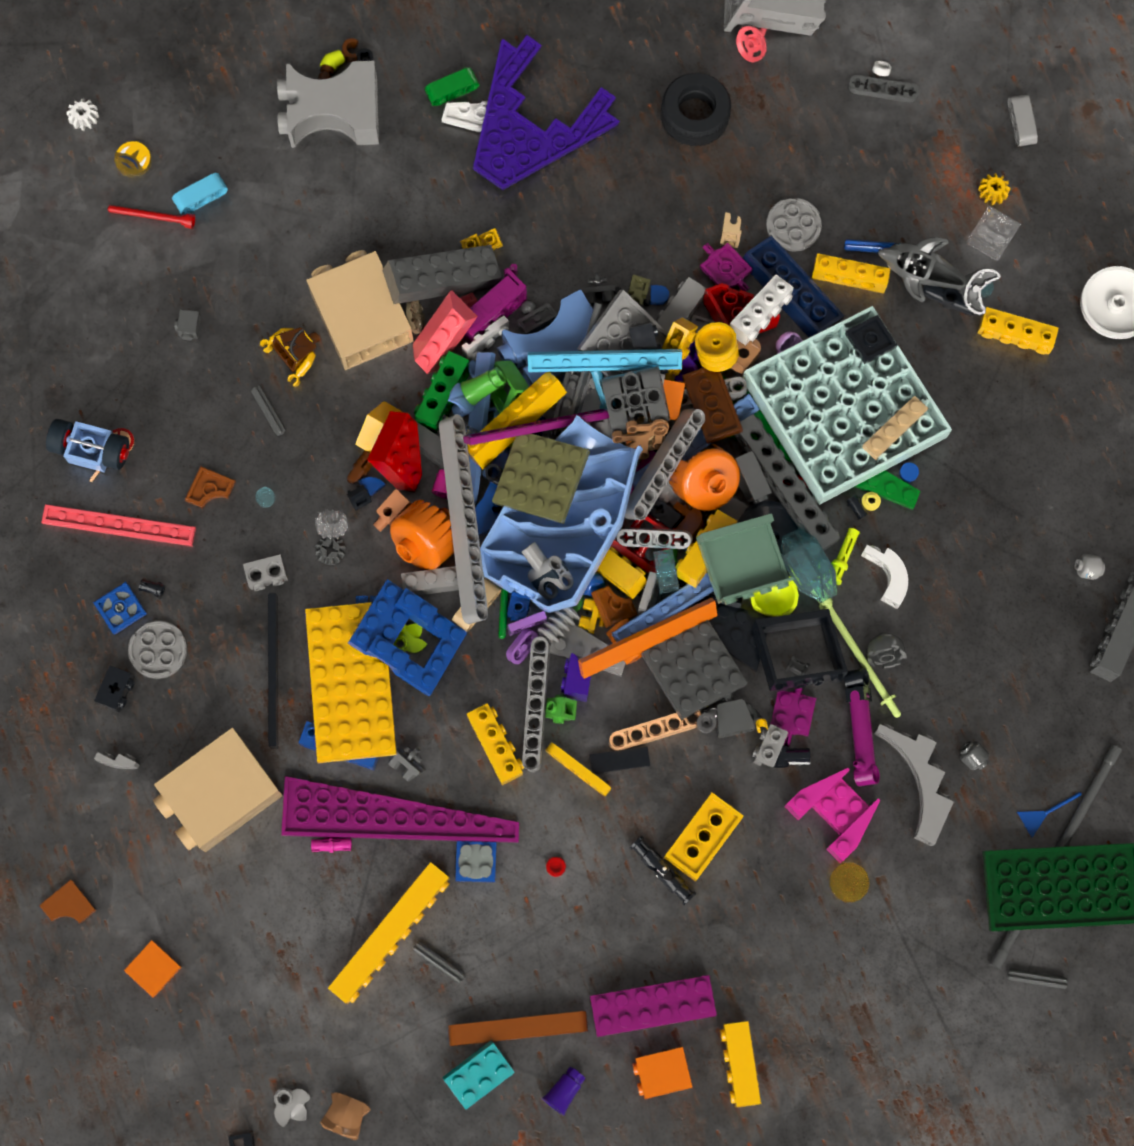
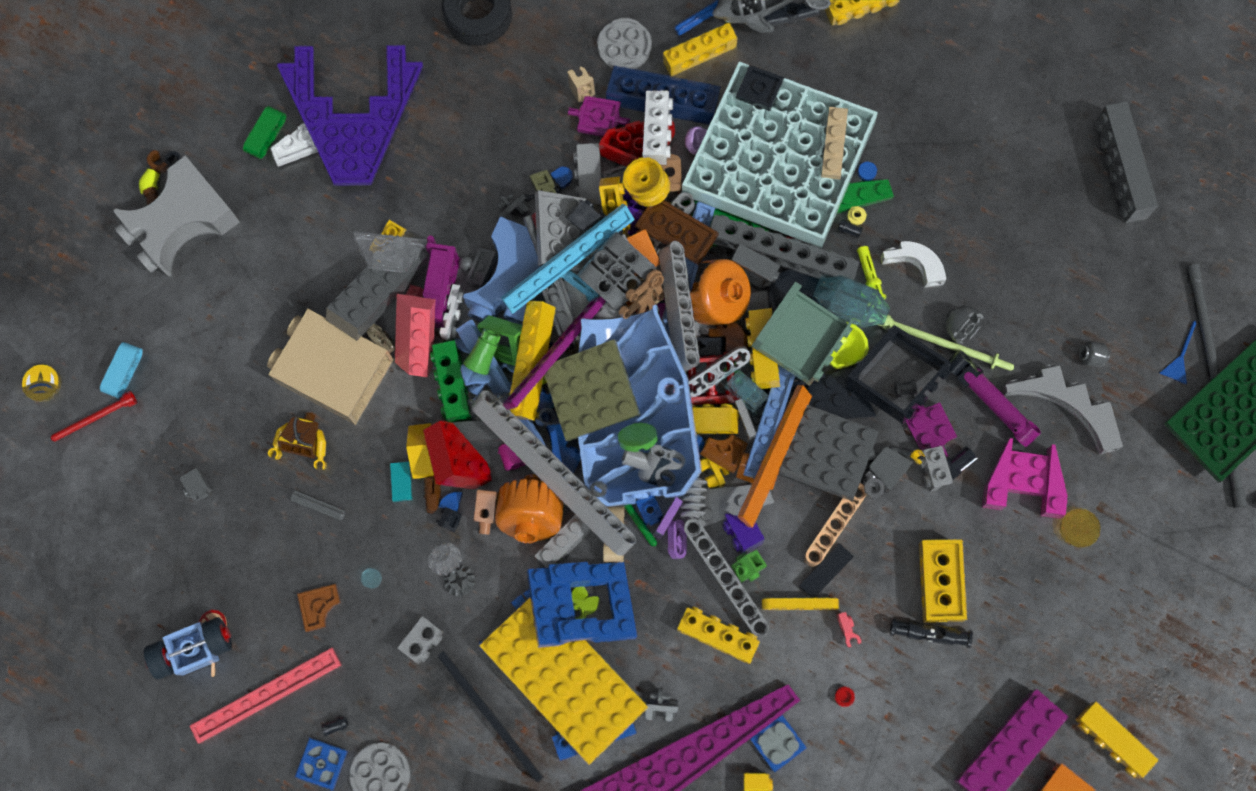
camera: 30 degrees left, 0 degrees up
light grey head [1074,554,1105,580] -> none
none -> clear wing [353,231,427,273]
none -> teal tile [390,462,413,502]
none -> dark grey hinge [590,481,608,497]
none -> bright green tile [618,423,658,452]
none -> coral plate [836,612,861,648]

